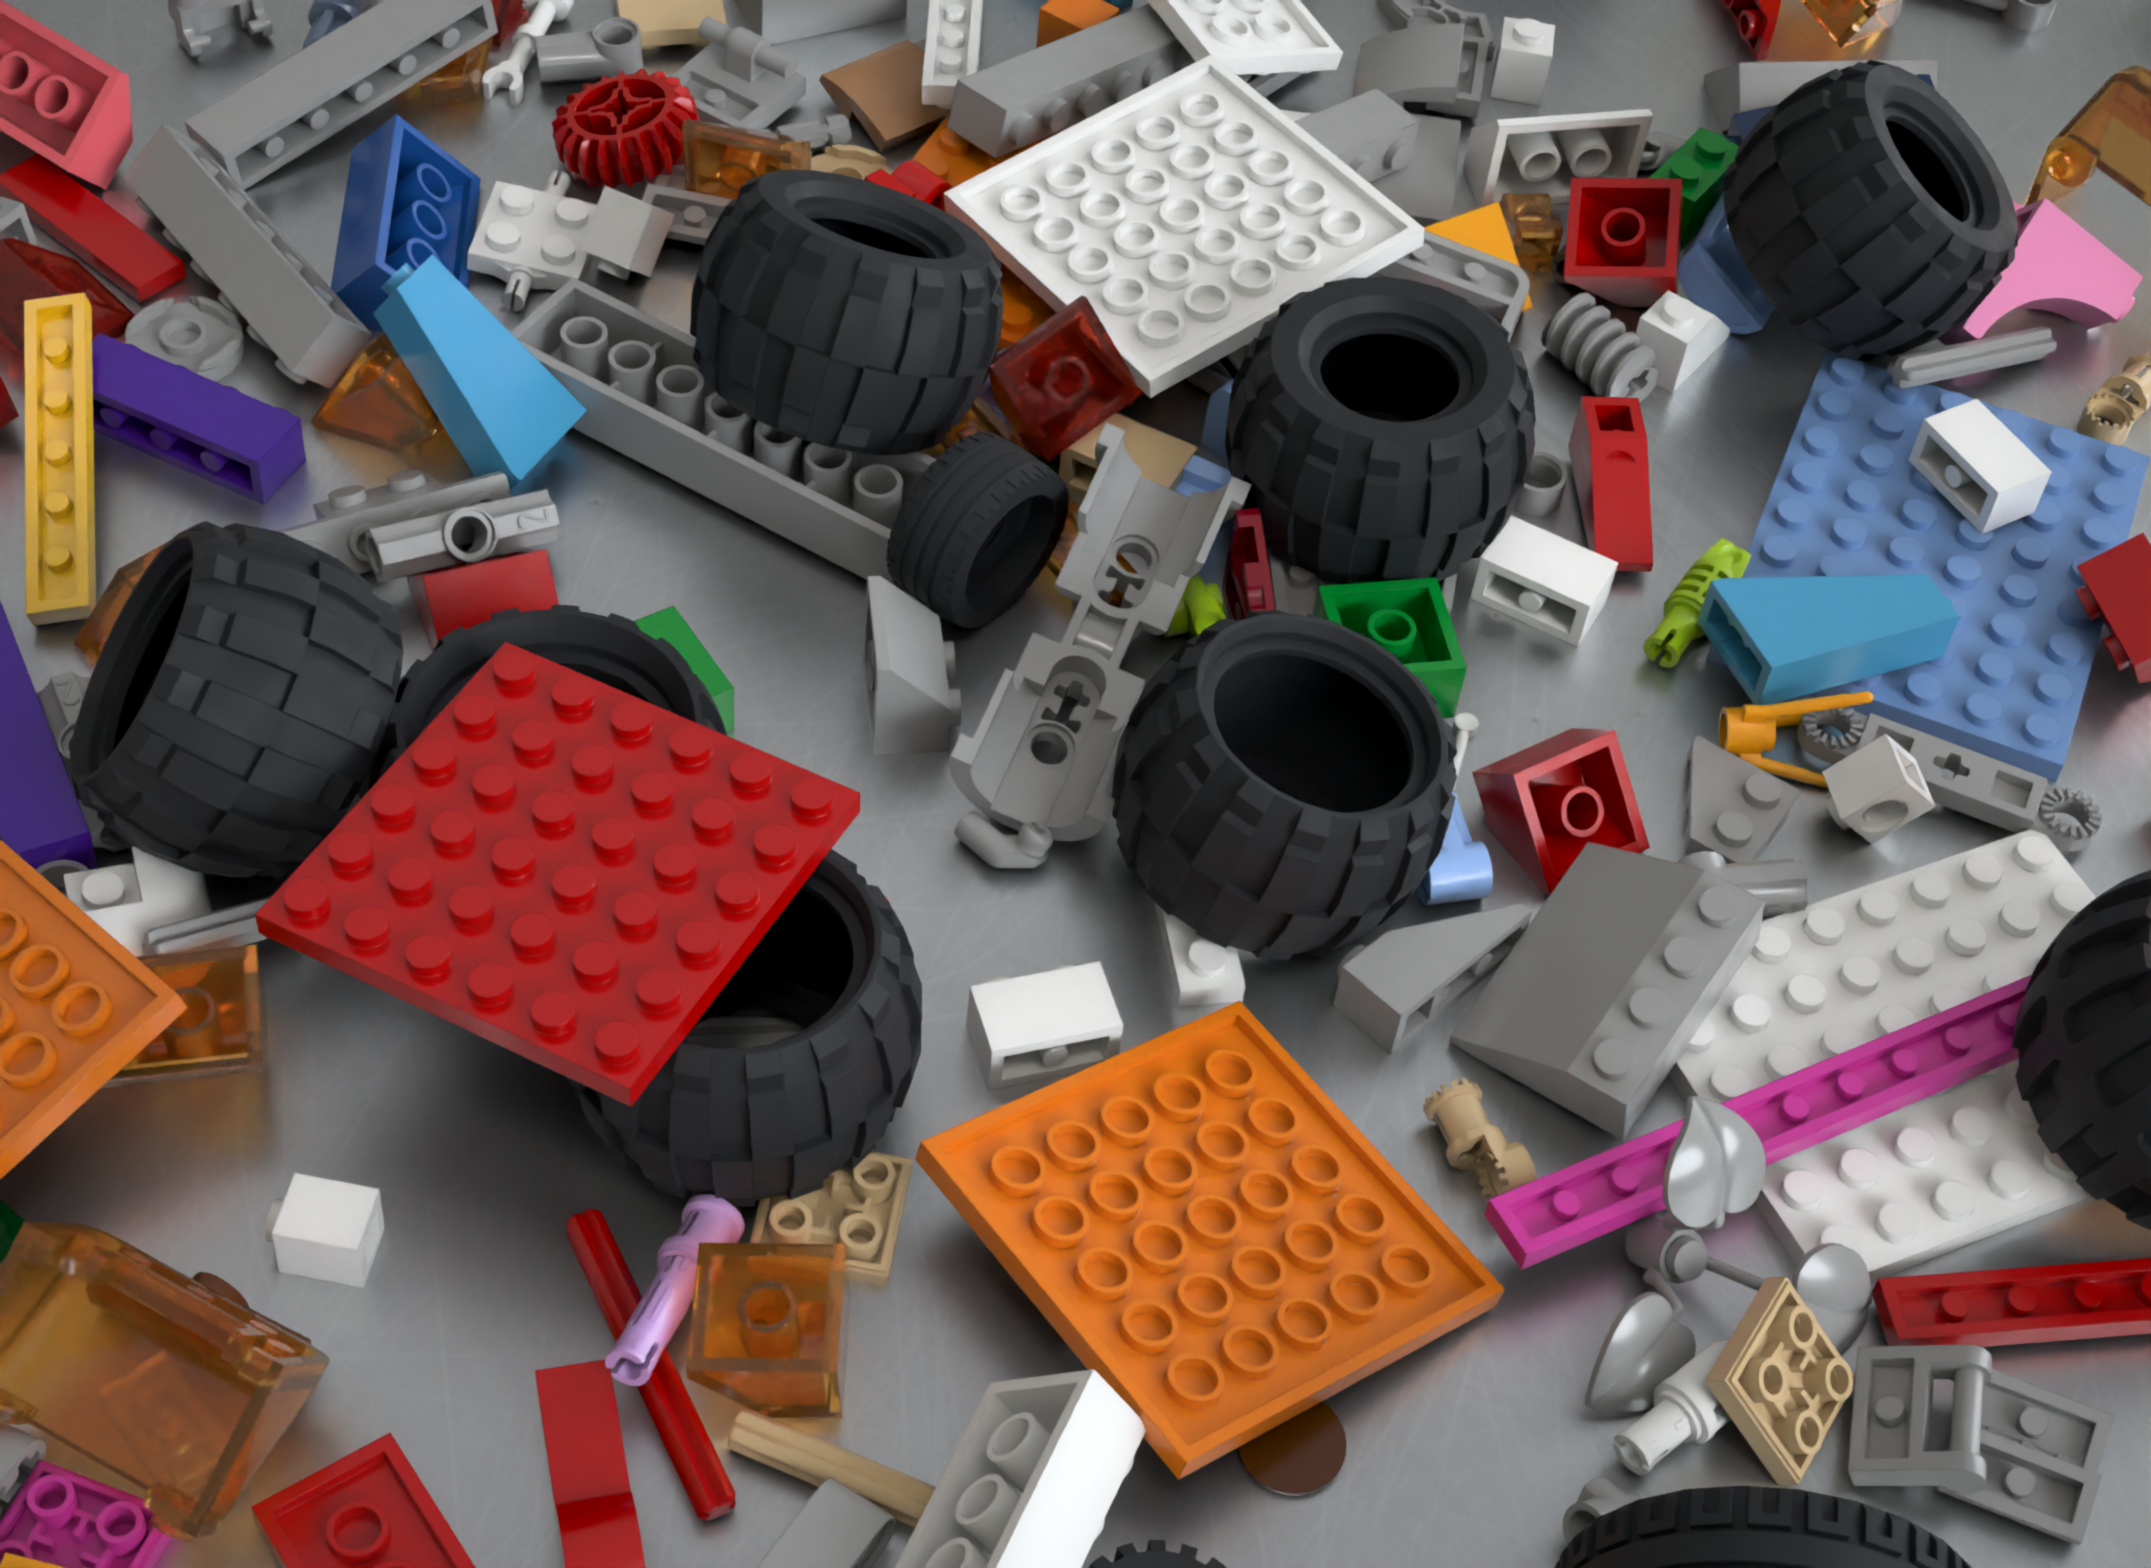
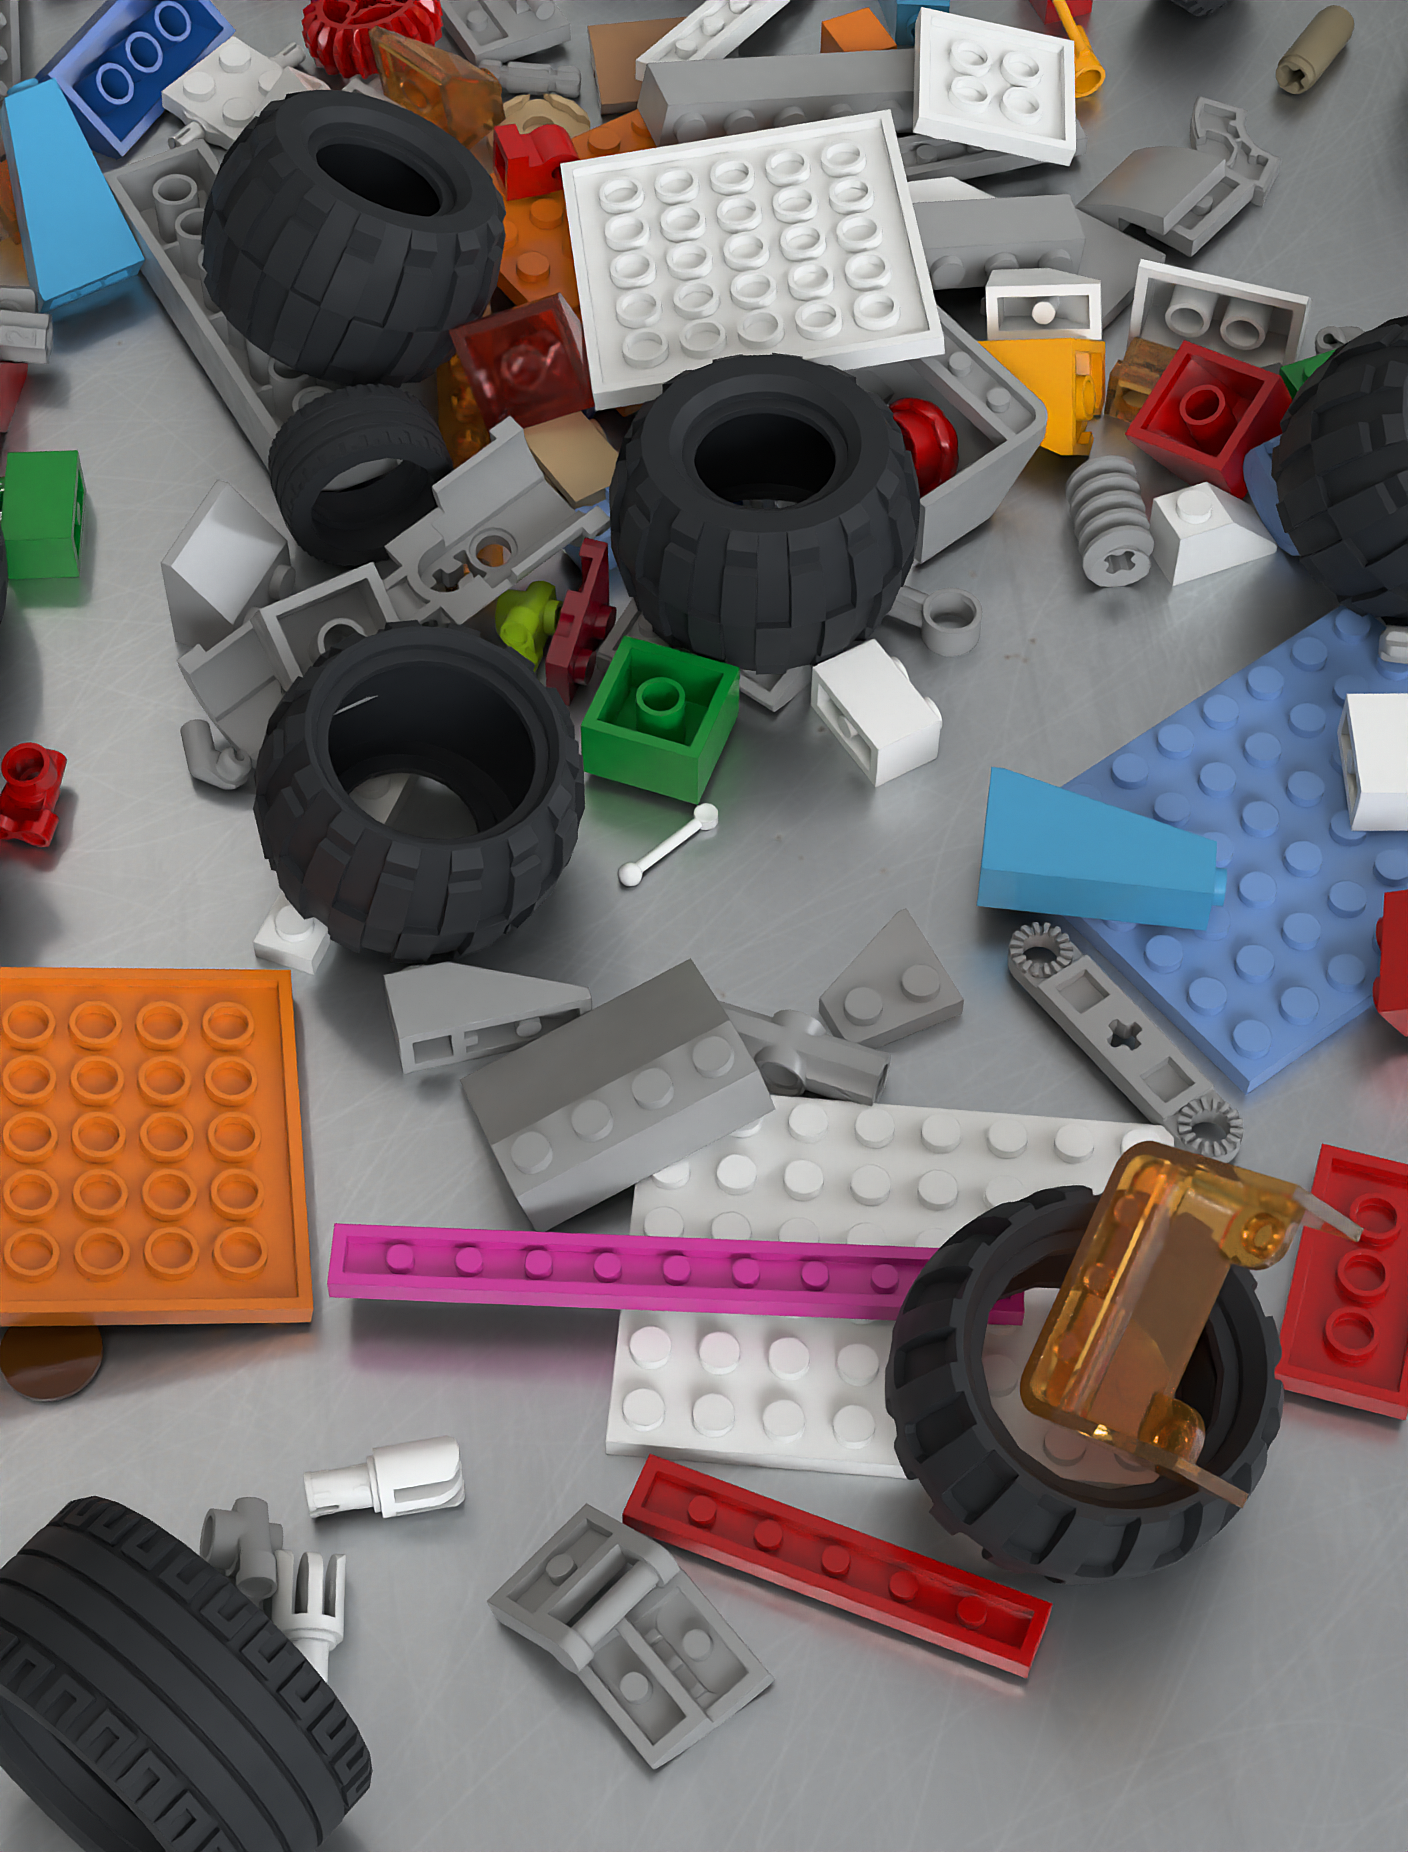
camera: 35 degrees right, 5 degrees up
white brick [966,961,1124,1090] -> none
light blue piece [1416,790,1493,905] -> none
tan connector [1423,1078,1537,1203] -> none
red slope [1472,728,1650,894] -> none
white brick [1490,17,1555,106] -> none
red slope [1568,396,1653,572] -> none
light grey plant [1584,1096,1872,1411] -> none
lime hinge [1643,538,1751,668] -> none
tan tile [1705,1276,1855,1485] -> none
light orange plant [1718,691,1873,788] -> none
white brick [1822,734,1936,844] -> none
none -> light grey slope [250,562,400,715]
none -> white slope [985,268,1102,341]

